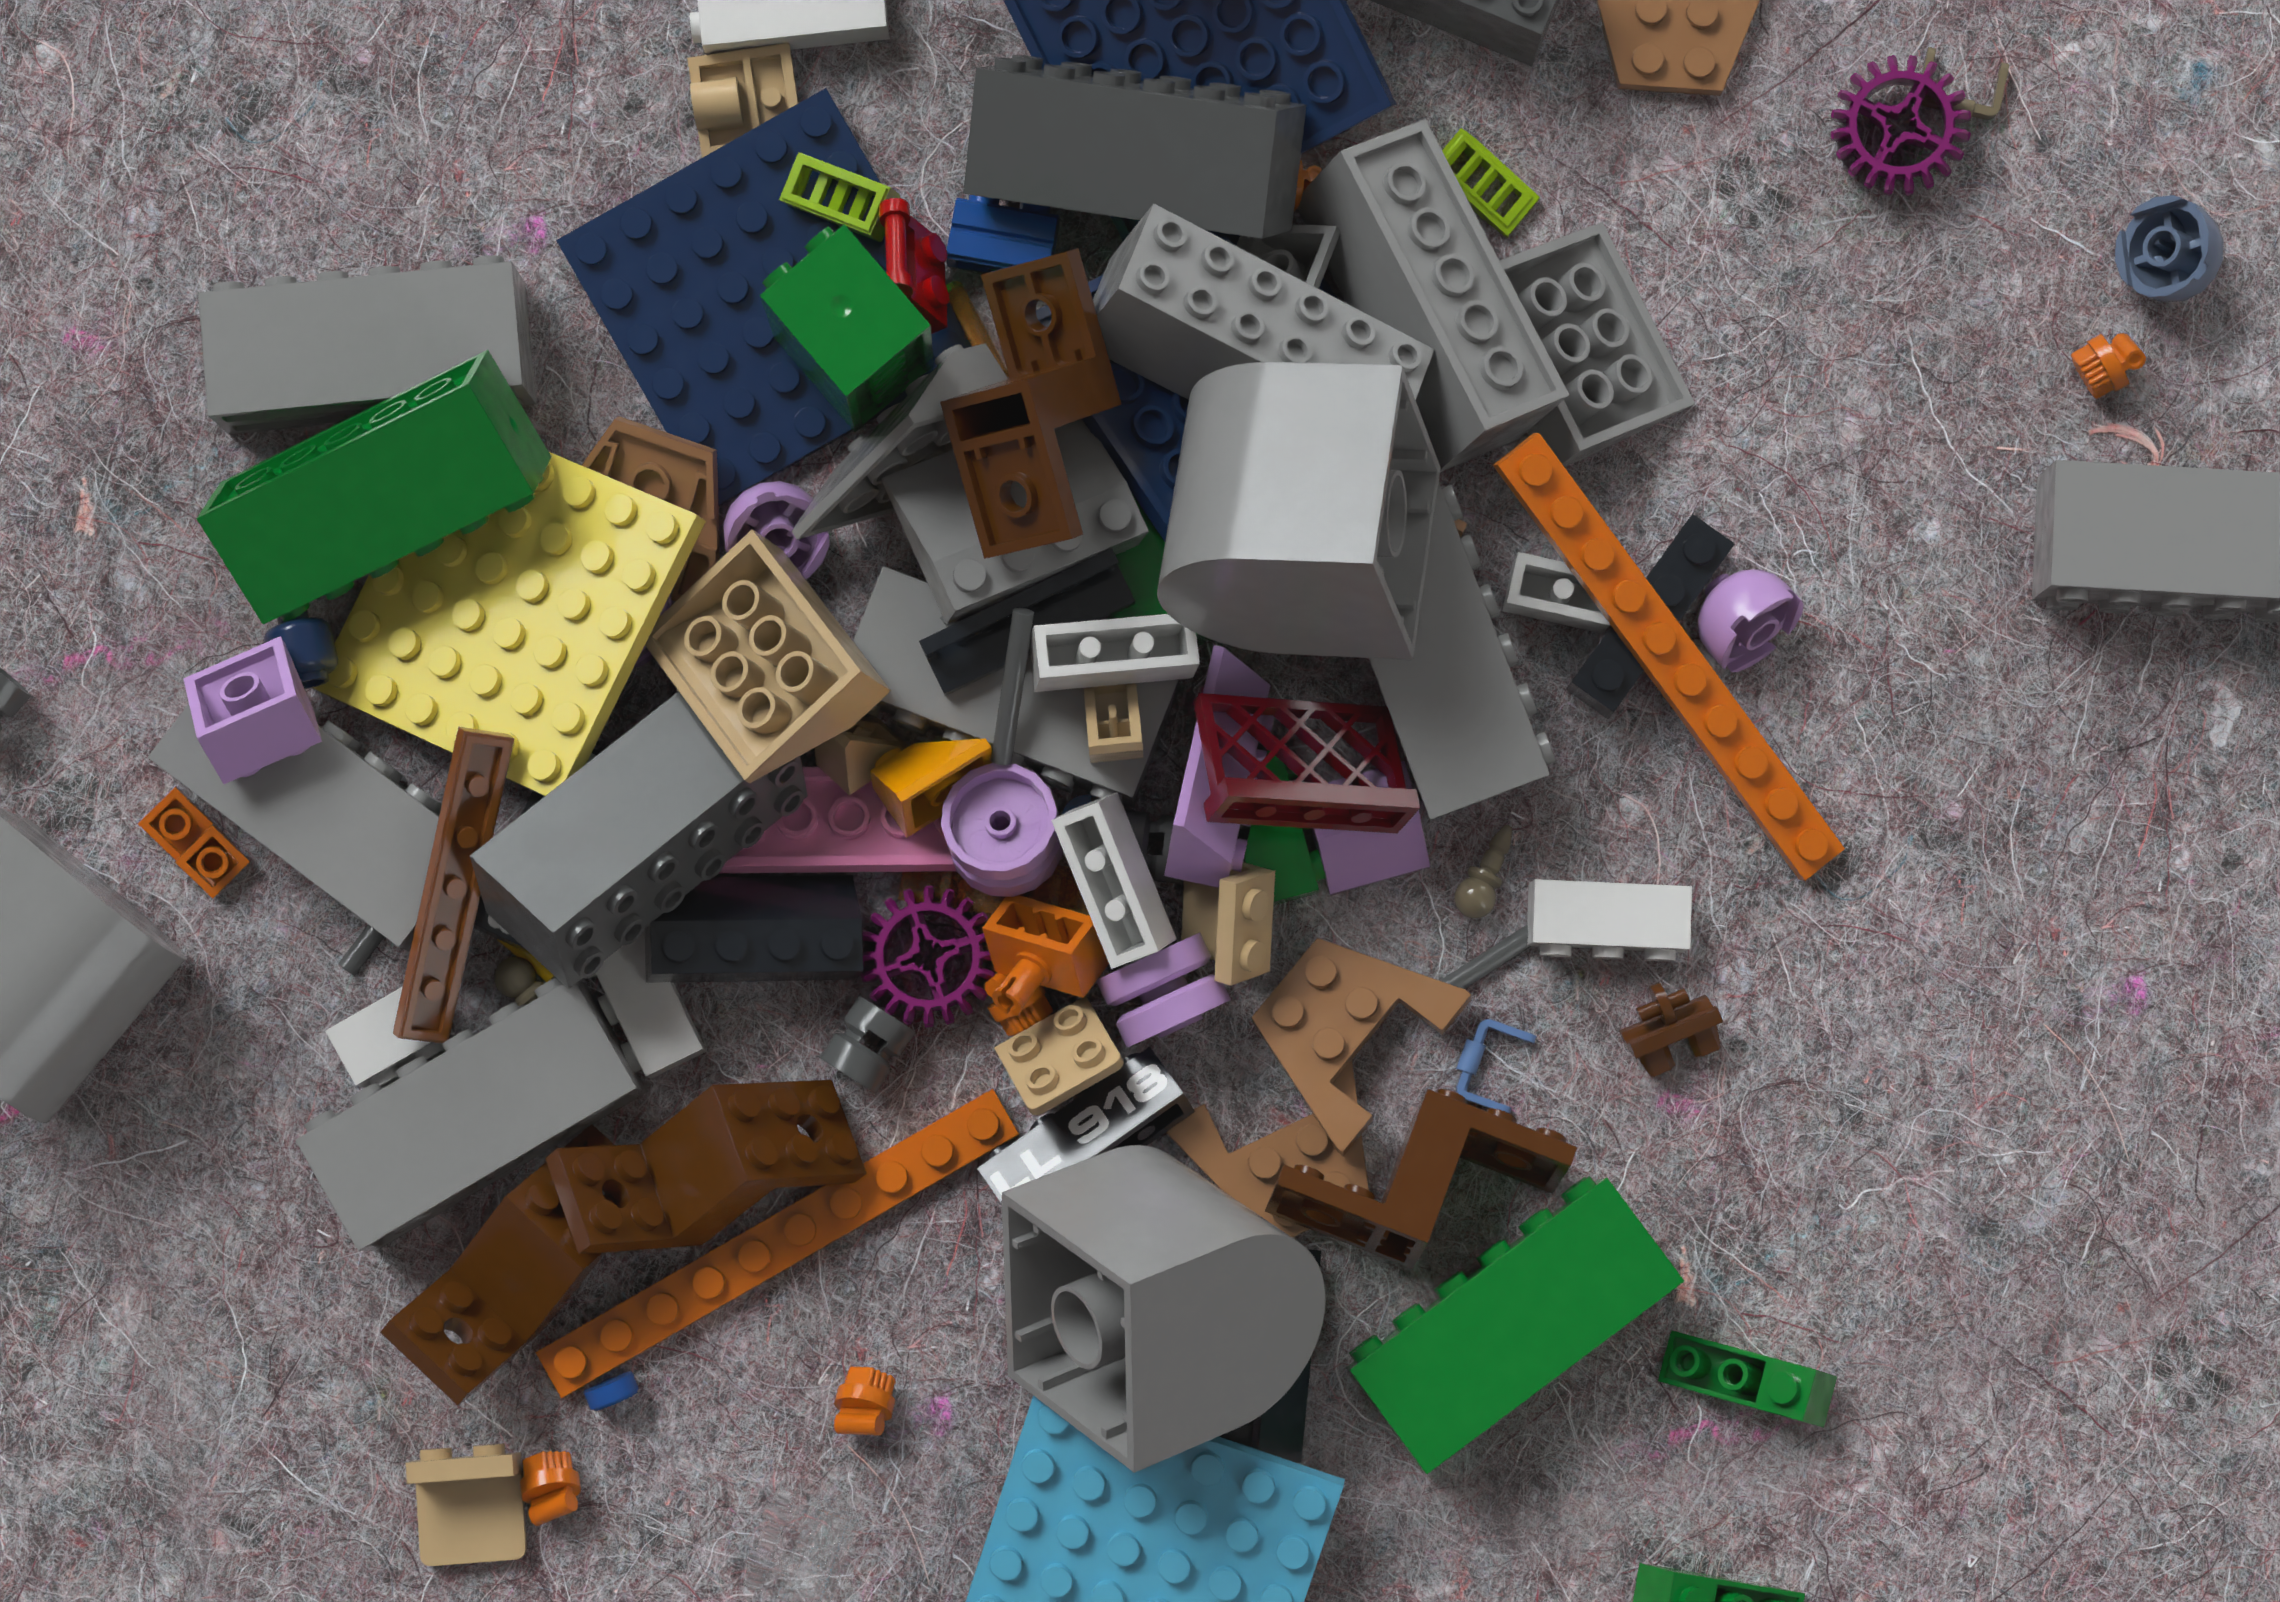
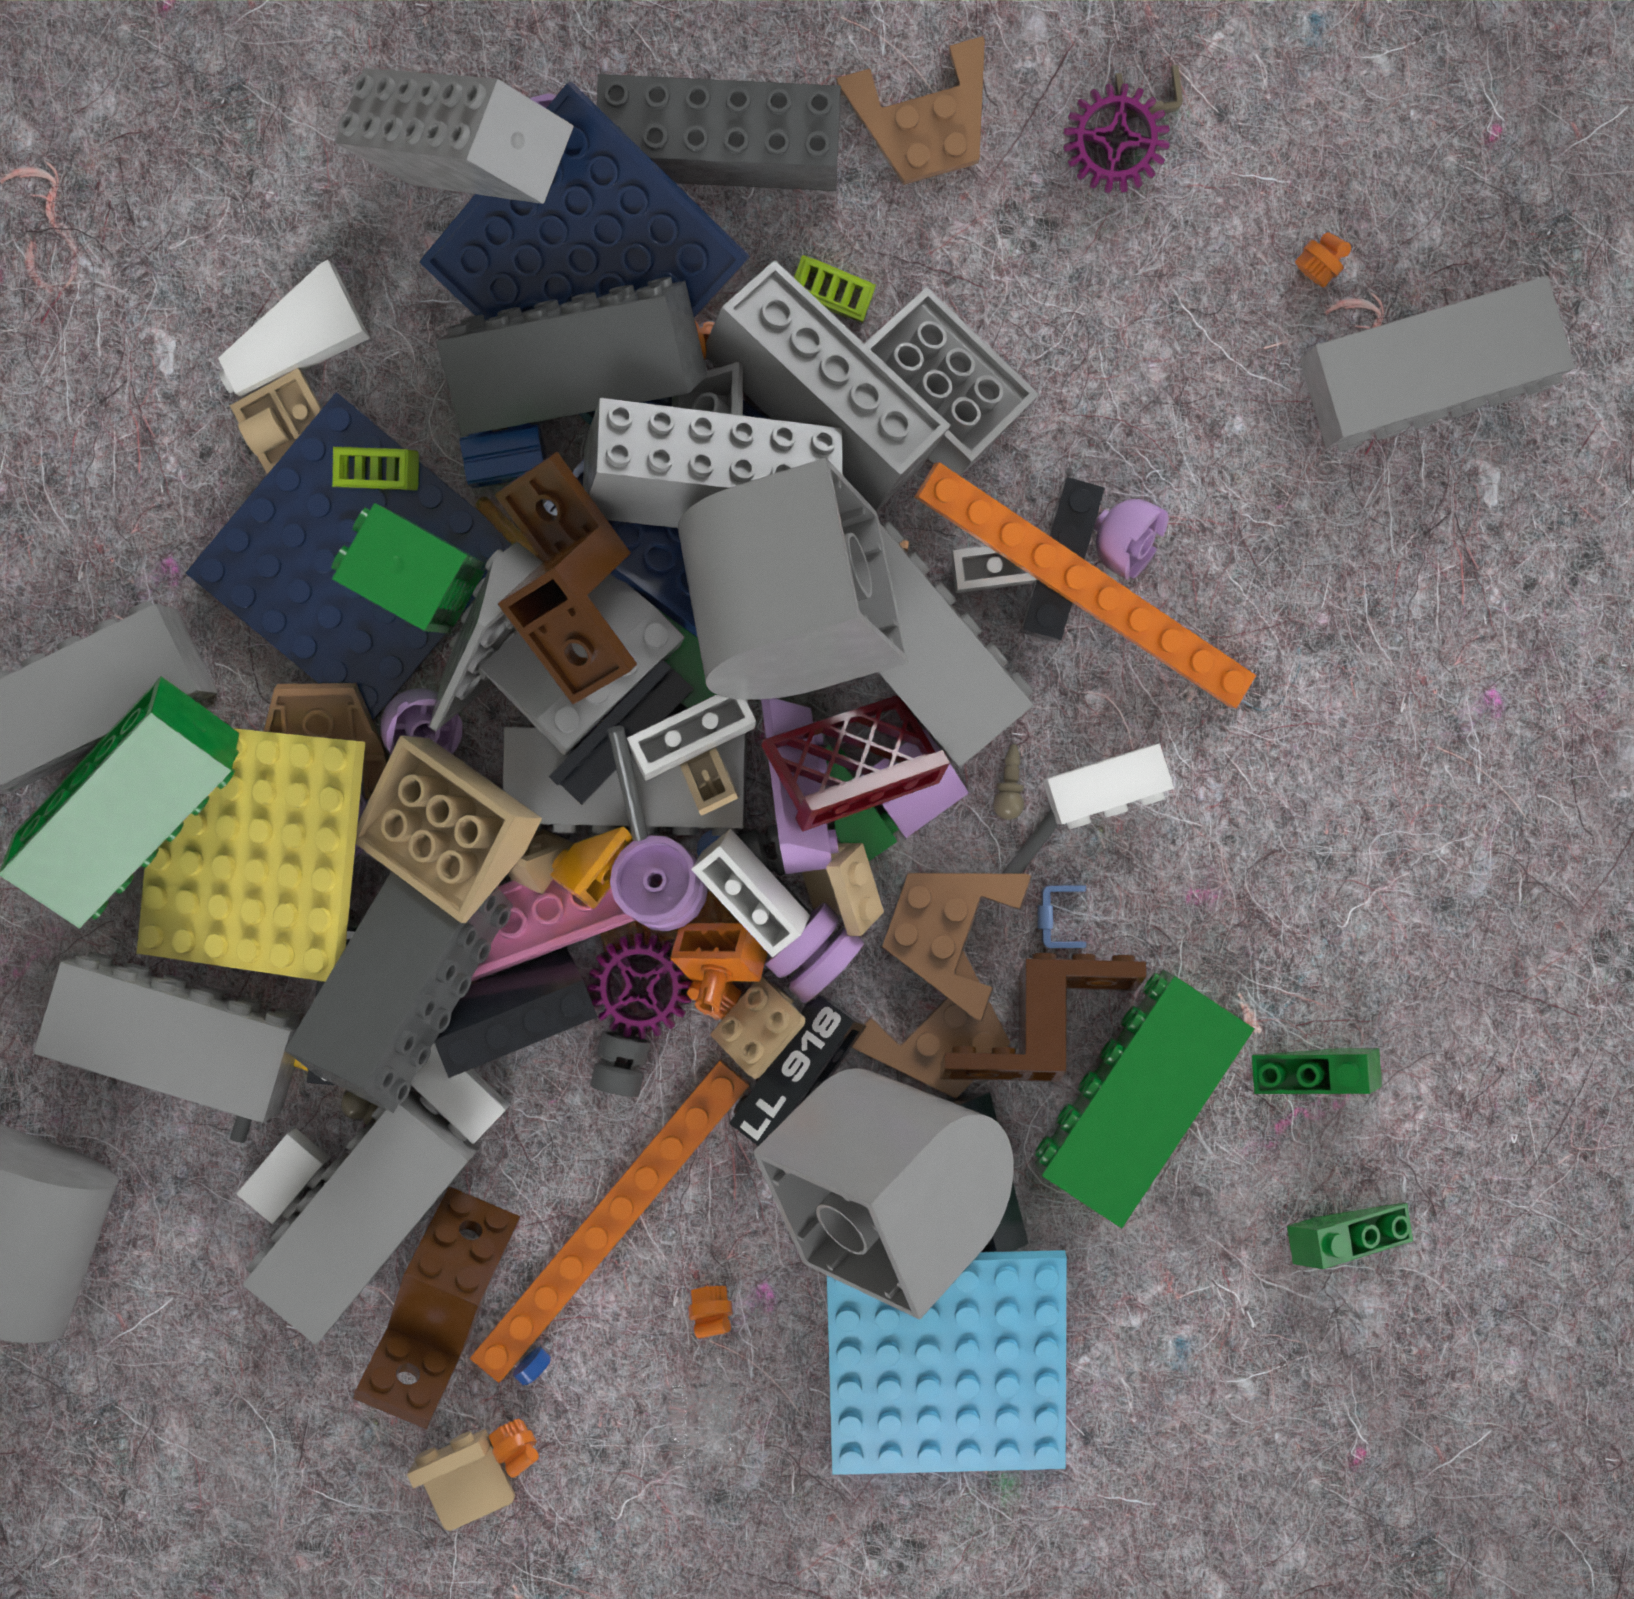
camera: 25 degrees left, 5 degrees up
orange slope [138,786,250,899] -> none
lavender slope [184,636,322,784] -> none
dark blue head [263,610,338,689] -> none
dark orange tile [393,727,514,1043] -> none
reddish brown bracket [545,1080,867,1254] -> none
red plate [879,198,949,334] -> none
reddish brown hips [1619,982,1723,1077] -> none
sand blue cylinder [2115,195,2224,302] -> none

